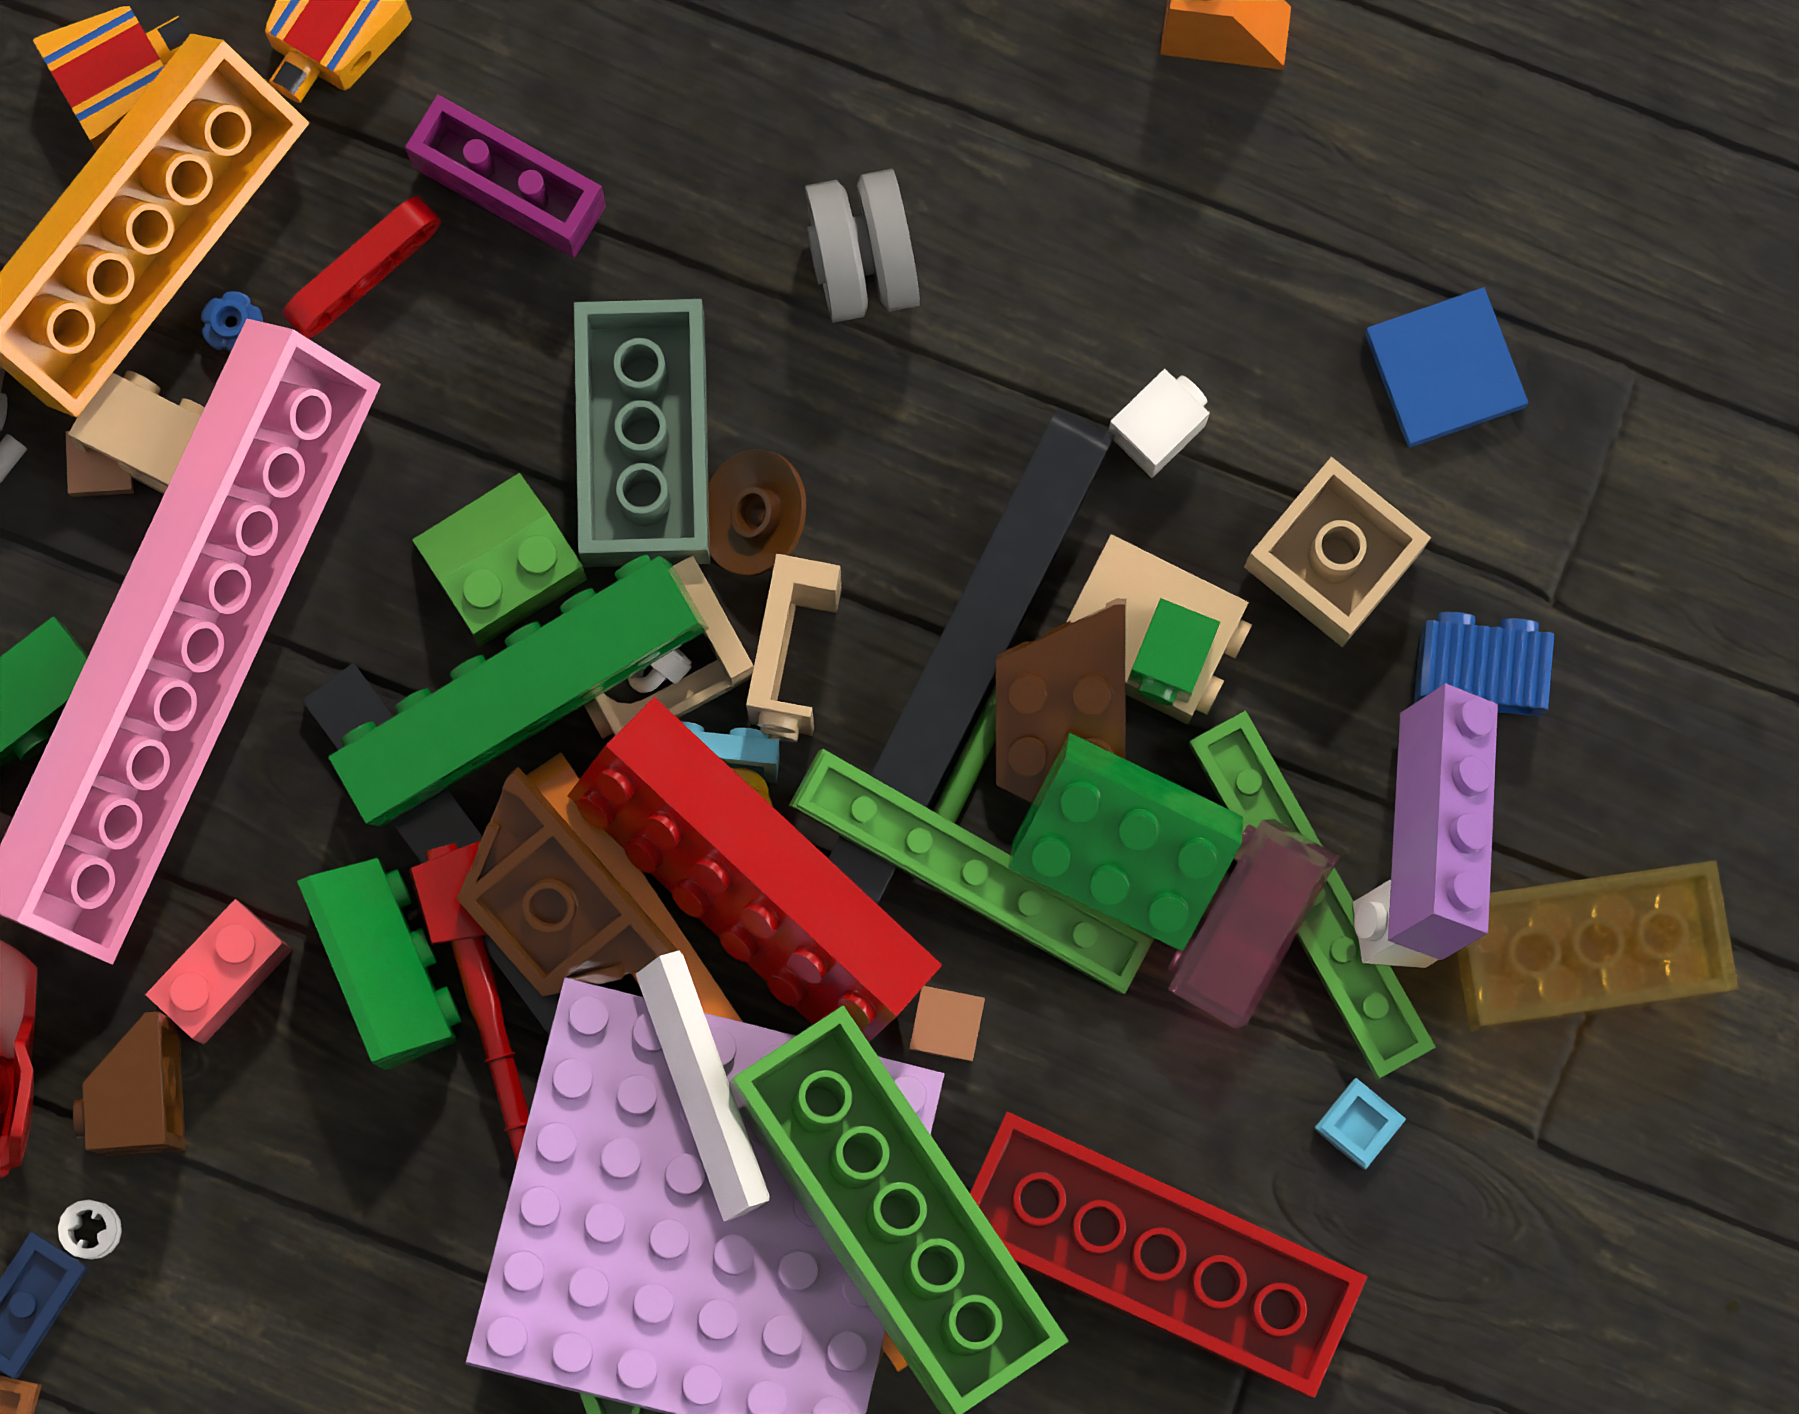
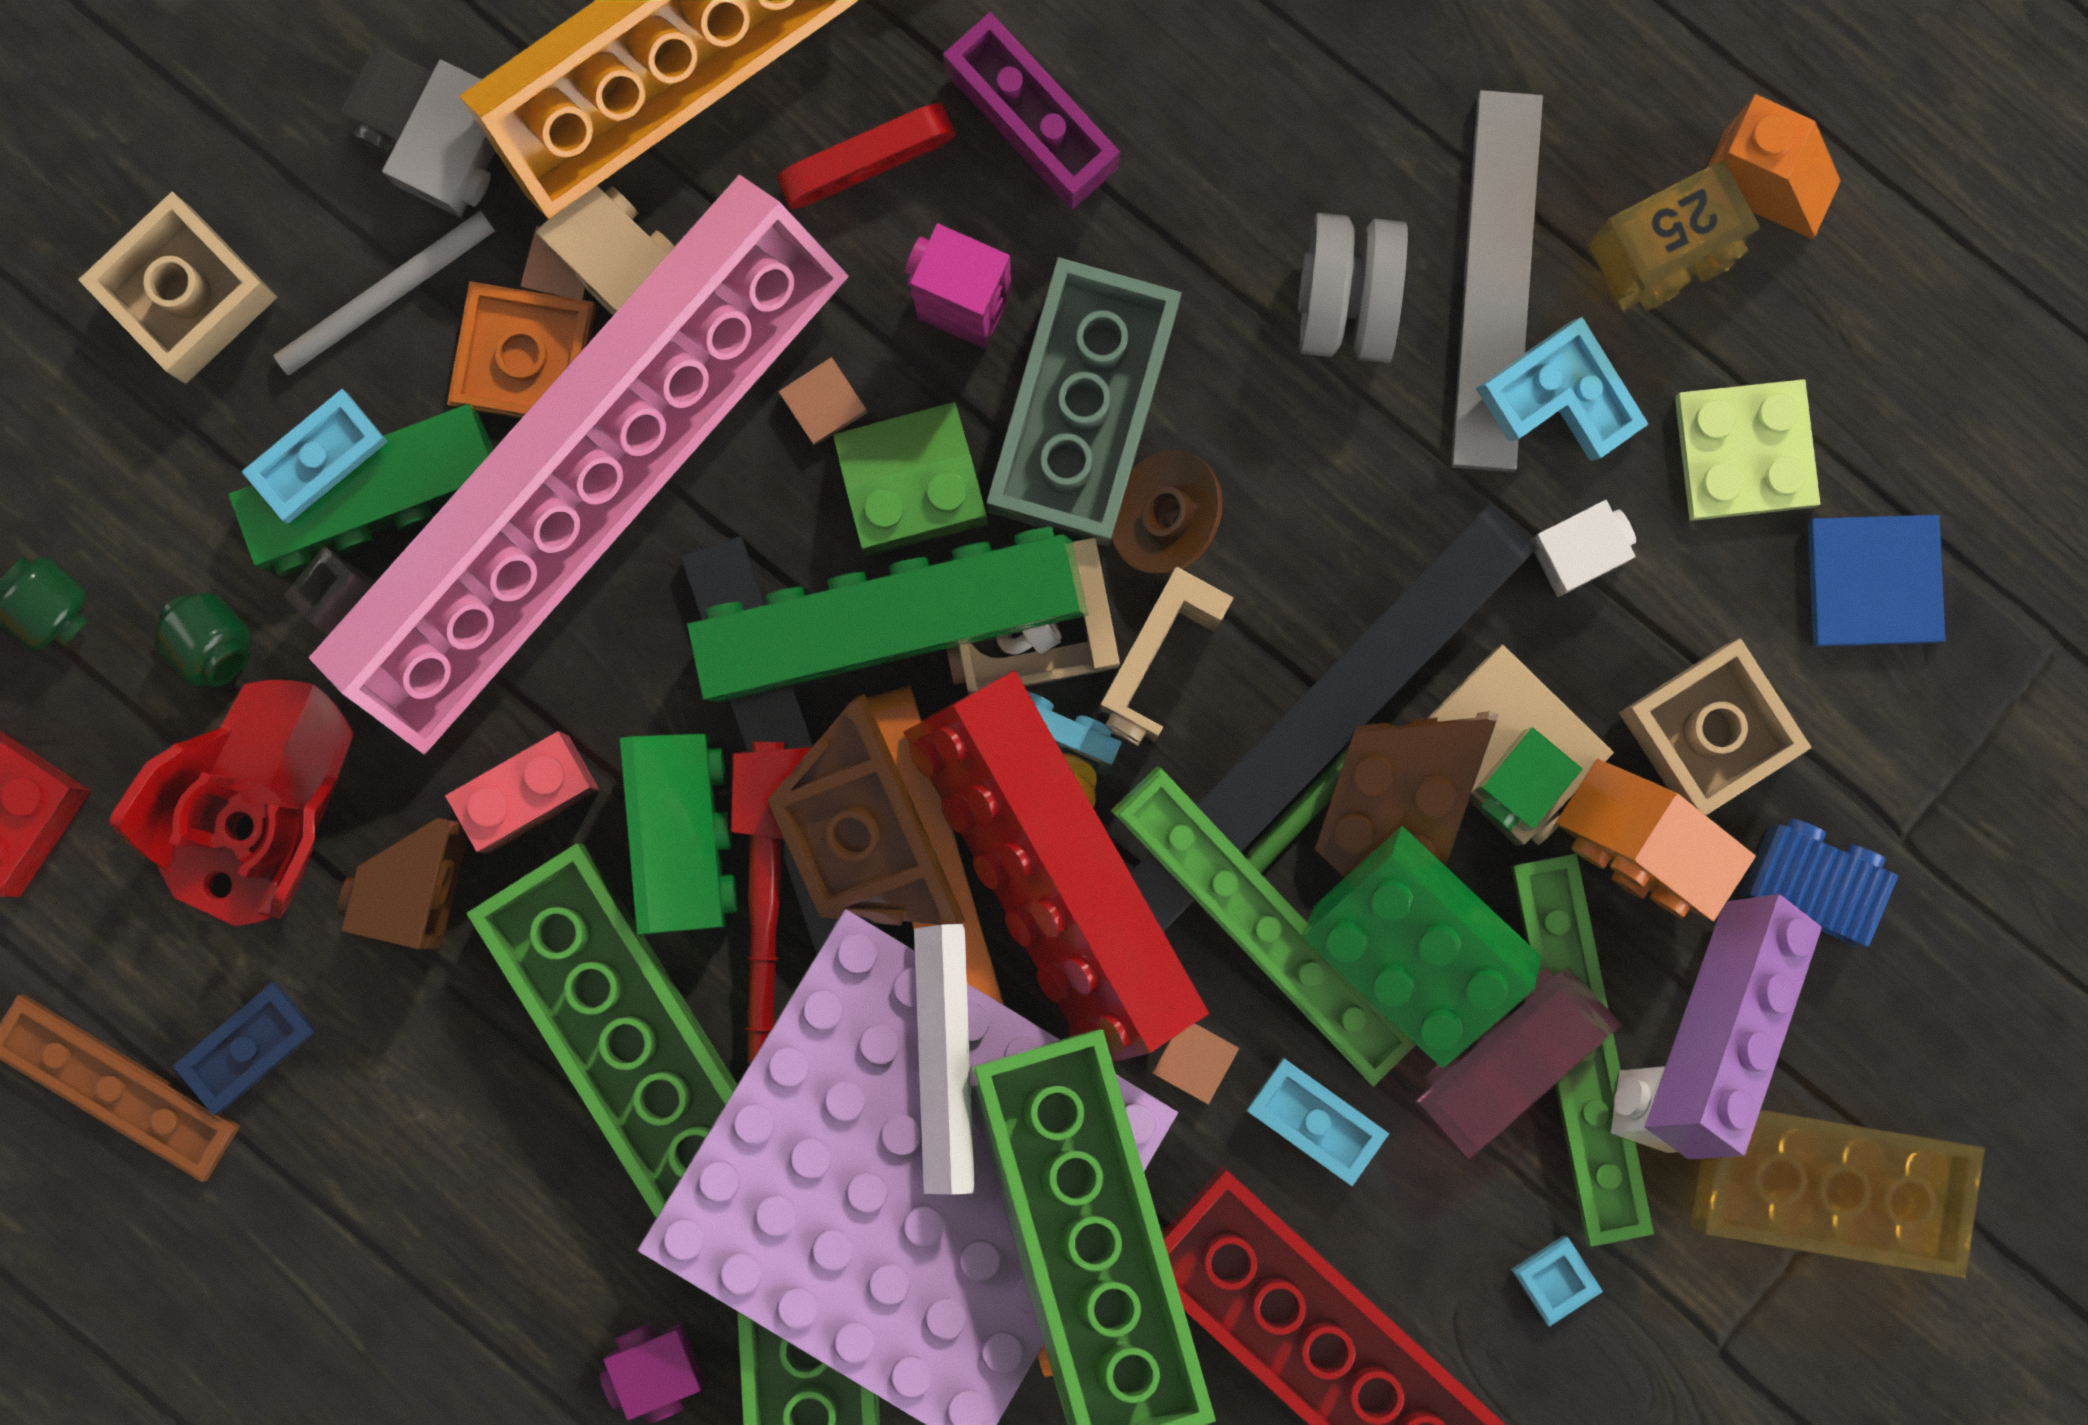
camera: 20 degrees right, 5 degrees up
white bush [58,1200,122,1259] -> none
blue plate [201,291,263,352] -> none
none -> orange tile [447,281,597,420]
none -> bright green brick [467,843,737,1218]
none -> nougat tile [779,357,867,447]
none -> dark pink brick [905,223,1012,349]
none -> medium azure plate [1246,1057,1389,1186]
none -> light grey tile [1451,90,1543,472]
none -> medium azure plate [1475,317,1648,461]
none -> orange brick [1556,758,1756,922]
none -> clear yellow brick [1588,159,1760,311]
none -> yellowish green plate [1675,379,1821,521]

